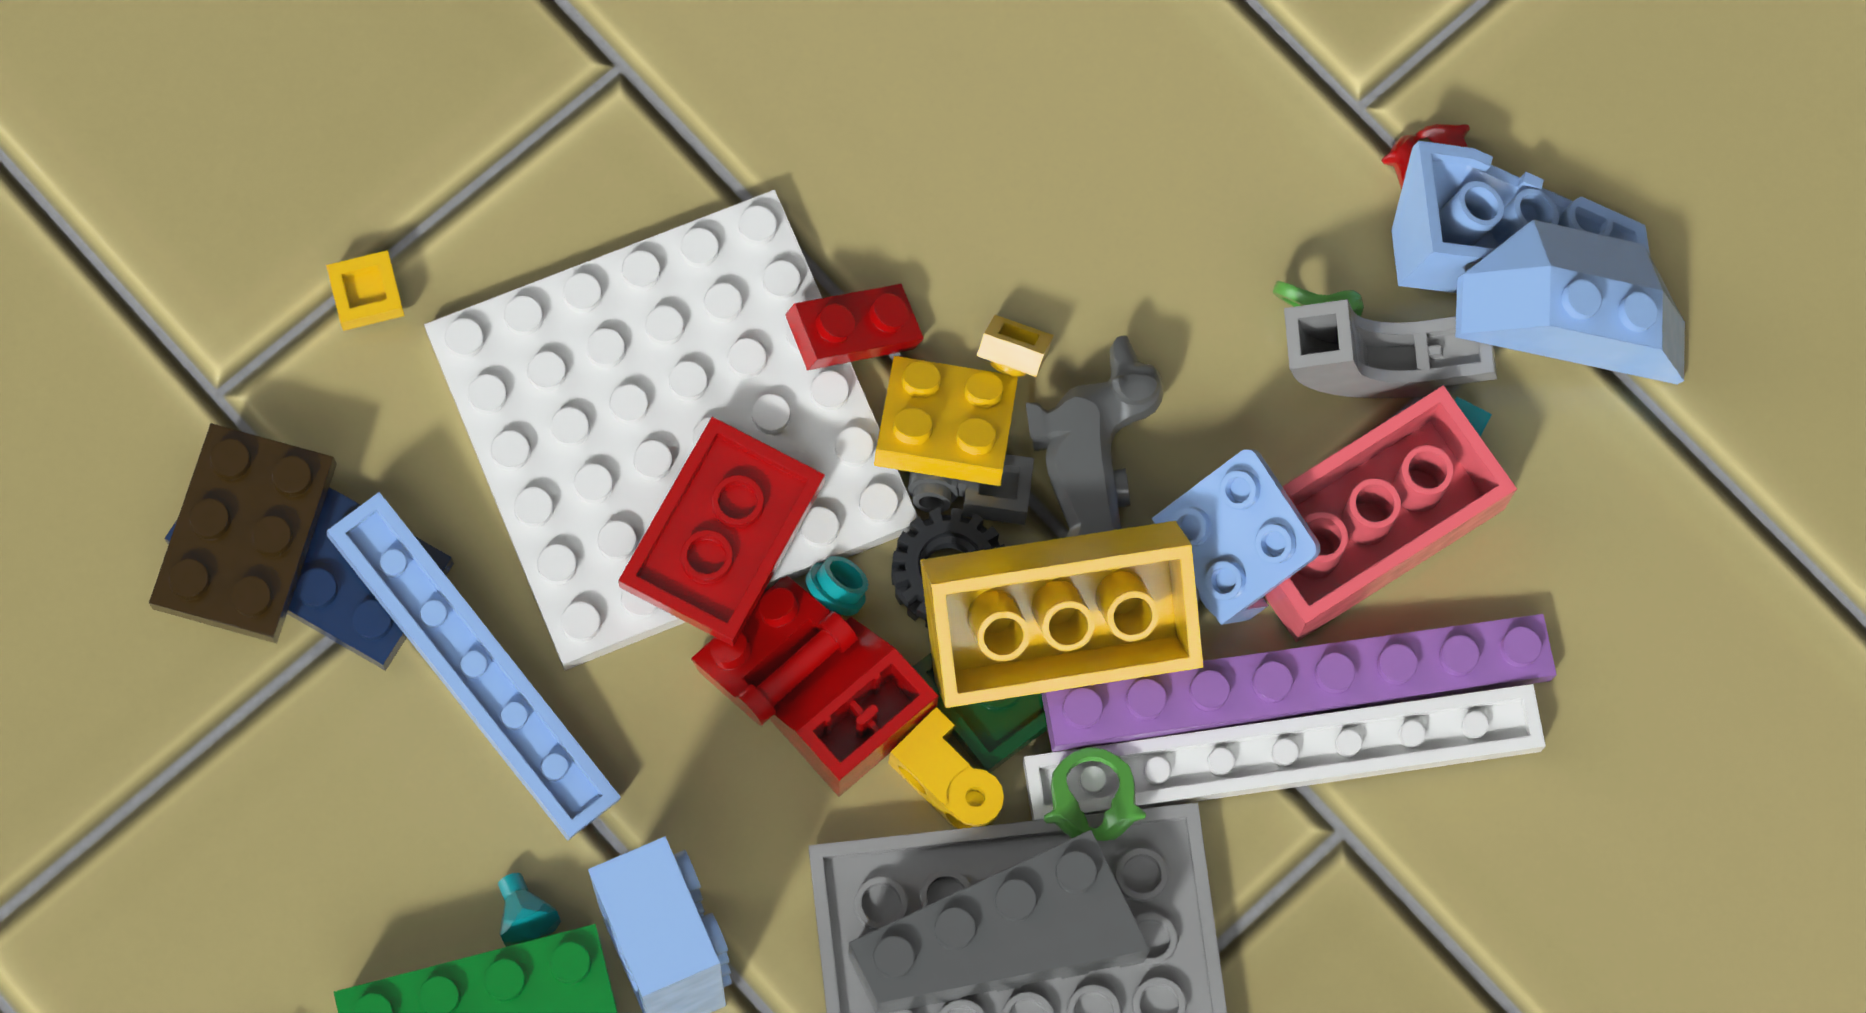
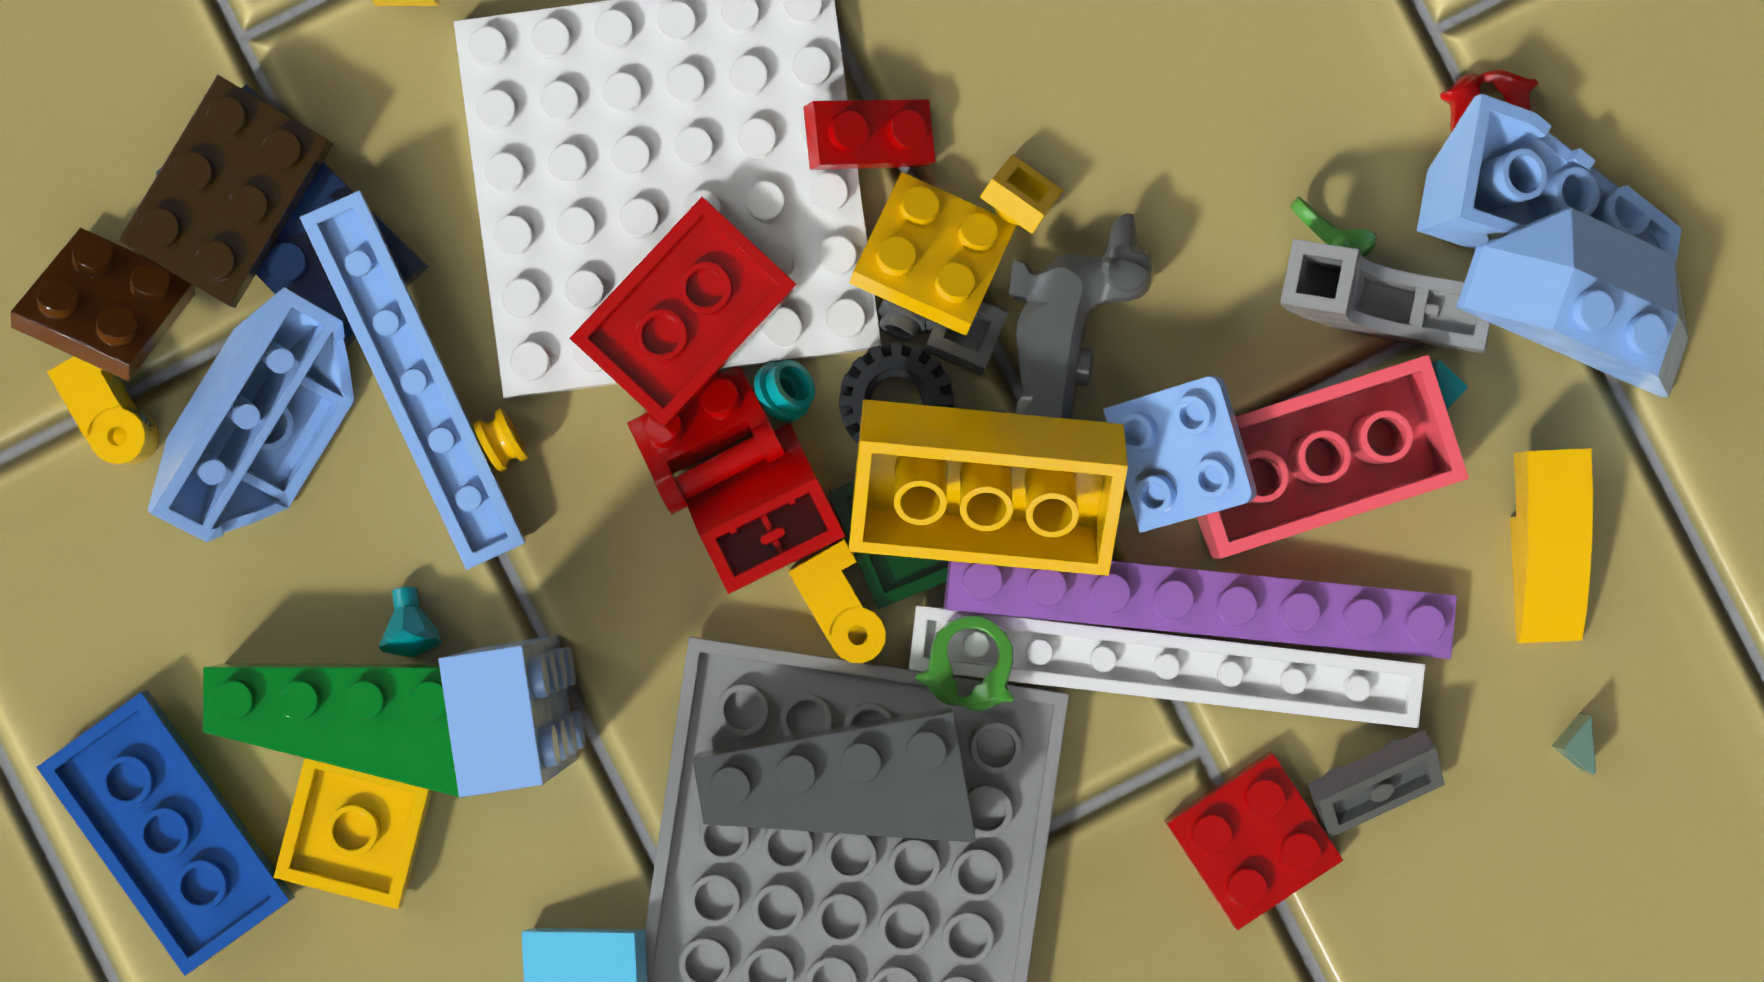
camera: 20 degrees right, 15 degrees up
none -> reddish brown plate [11,227,195,381]
none -> yellow leg [47,356,159,464]
none -> light blue wedge [148,287,354,542]
none -> yellow bush [473,408,529,473]
none -> red plate [1164,752,1344,931]
none -> dark grey plate [1308,730,1445,838]
none -> yellow slope [1510,448,1593,643]
none -> sand green piece [1552,712,1596,775]

